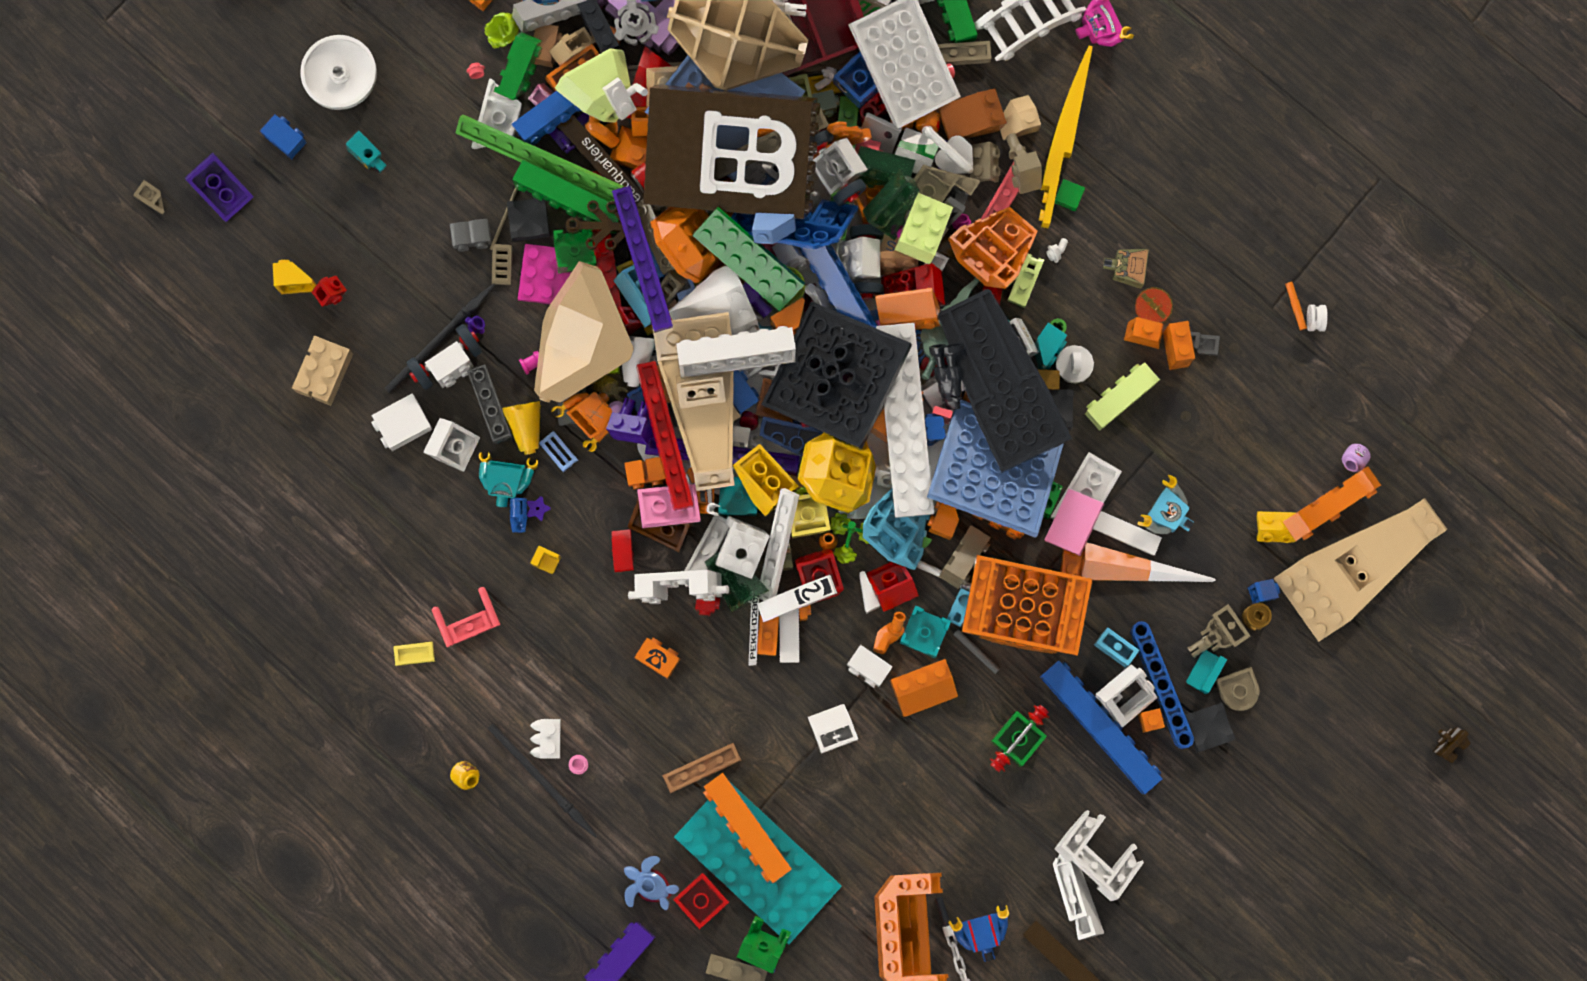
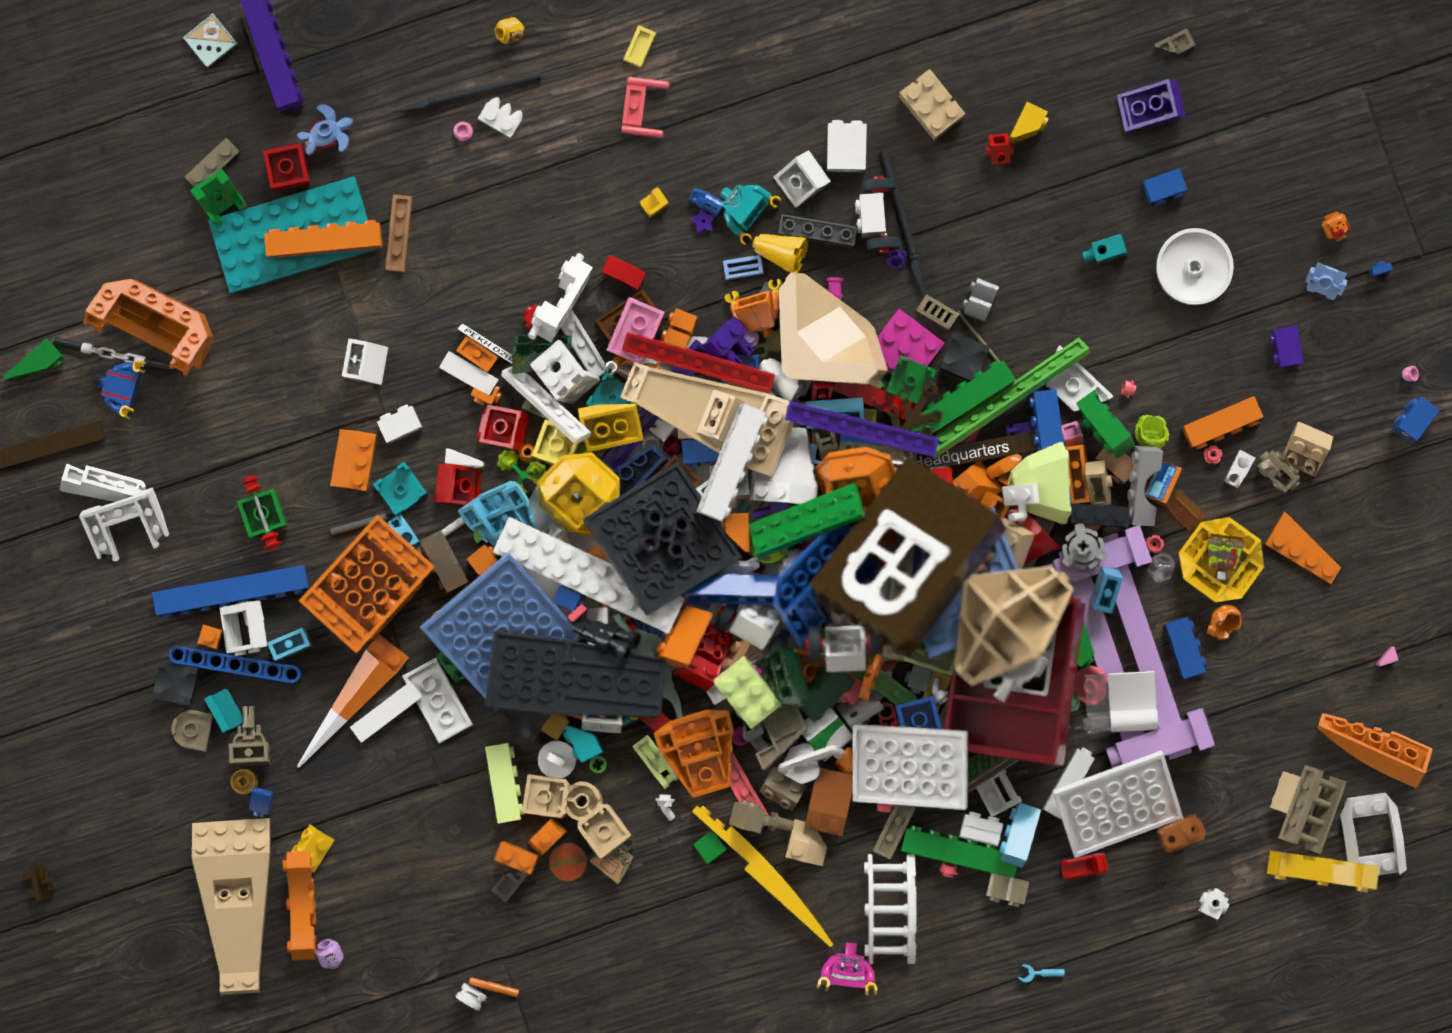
camera: 120 degrees right, 5 degrees up
orange brick [634,638,680,679] -> none
medium blue slope [752,213,796,244] -> none
white slope [757,575,837,622] -> none
orange arm [873,612,906,654] -> none
bright pink tile [1045,488,1104,556] -> none
torso [1138,475,1194,534] -> none
none -> tan plate [522,774,632,859]

